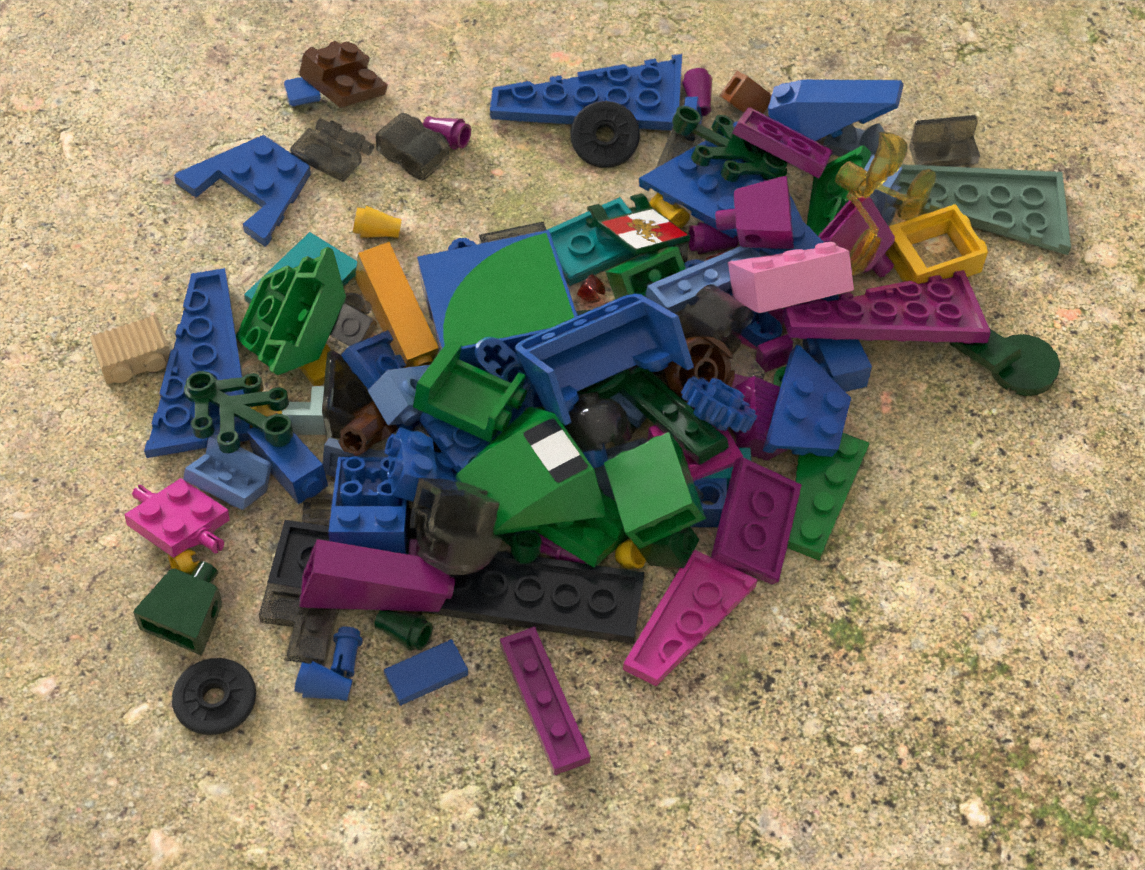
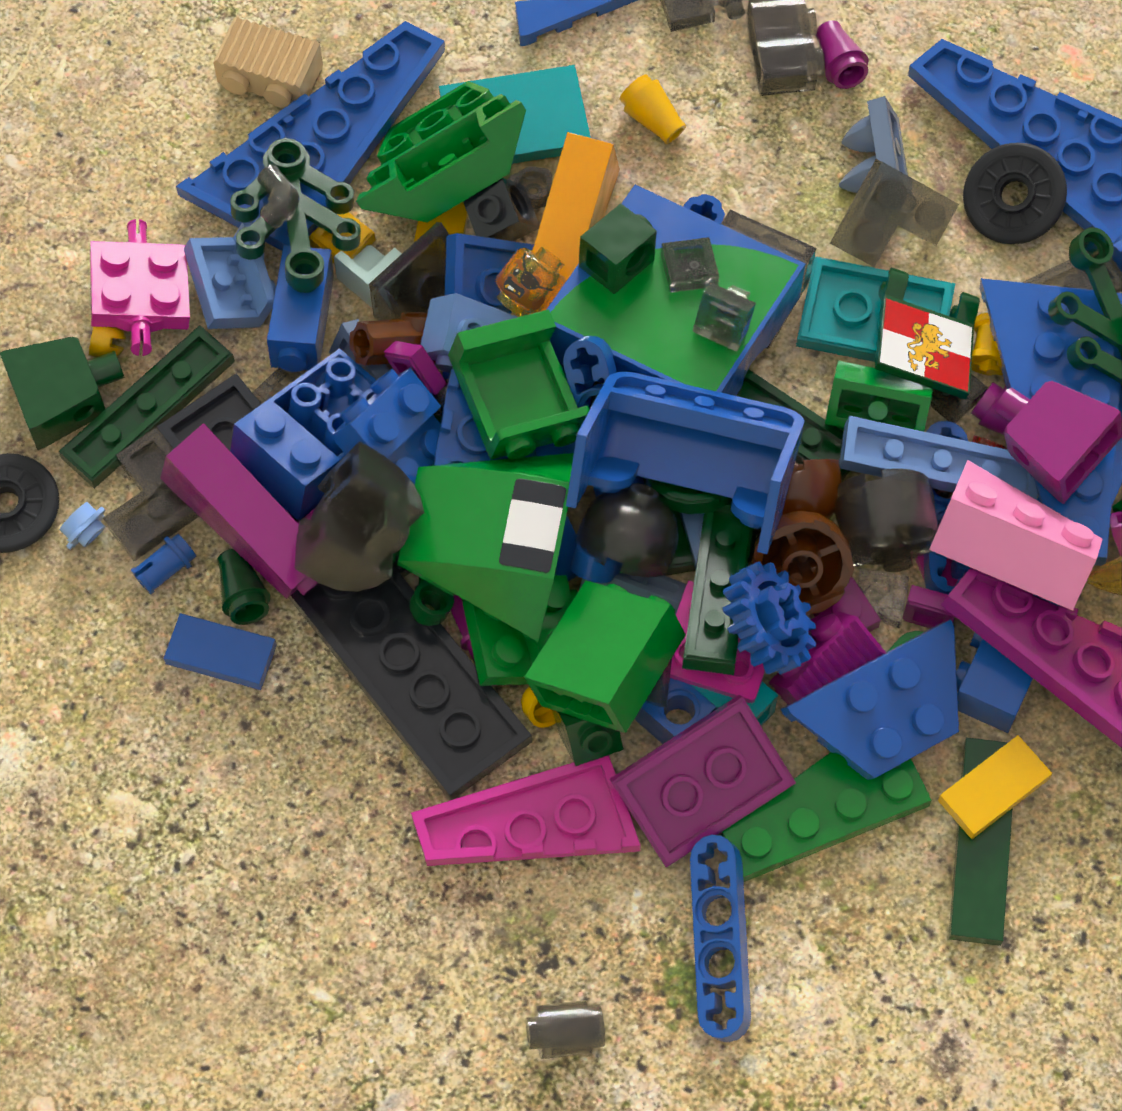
camera: 45 degrees right, 10 degrees up
blue cone [294,661,353,702] -> none
magenta plate [500,627,591,776] -> none
clear red hinge [577,274,606,303] -> none
none -> dark green tile [59,325,235,489]
none -> light blue plate [59,502,106,550]
none -> clear smoke arm [257,165,300,228]
none -> magenta tile [384,341,447,395]
none -> clear yellow head [495,246,567,317]
none -> clear smoke brick [526,1000,605,1059]
none -> dark green brick [578,203,657,294]
none -> clear smoke tile [660,237,719,293]
none -> blue beam [690,835,751,1042]
none -> clear smoke tile [693,283,756,352]
none -> clear smoke plate [830,159,959,268]
none -> sand blue tile [839,96,912,203]
none -> yellow tile [938,735,1053,839]
none -> dark green tile [948,737,1013,946]

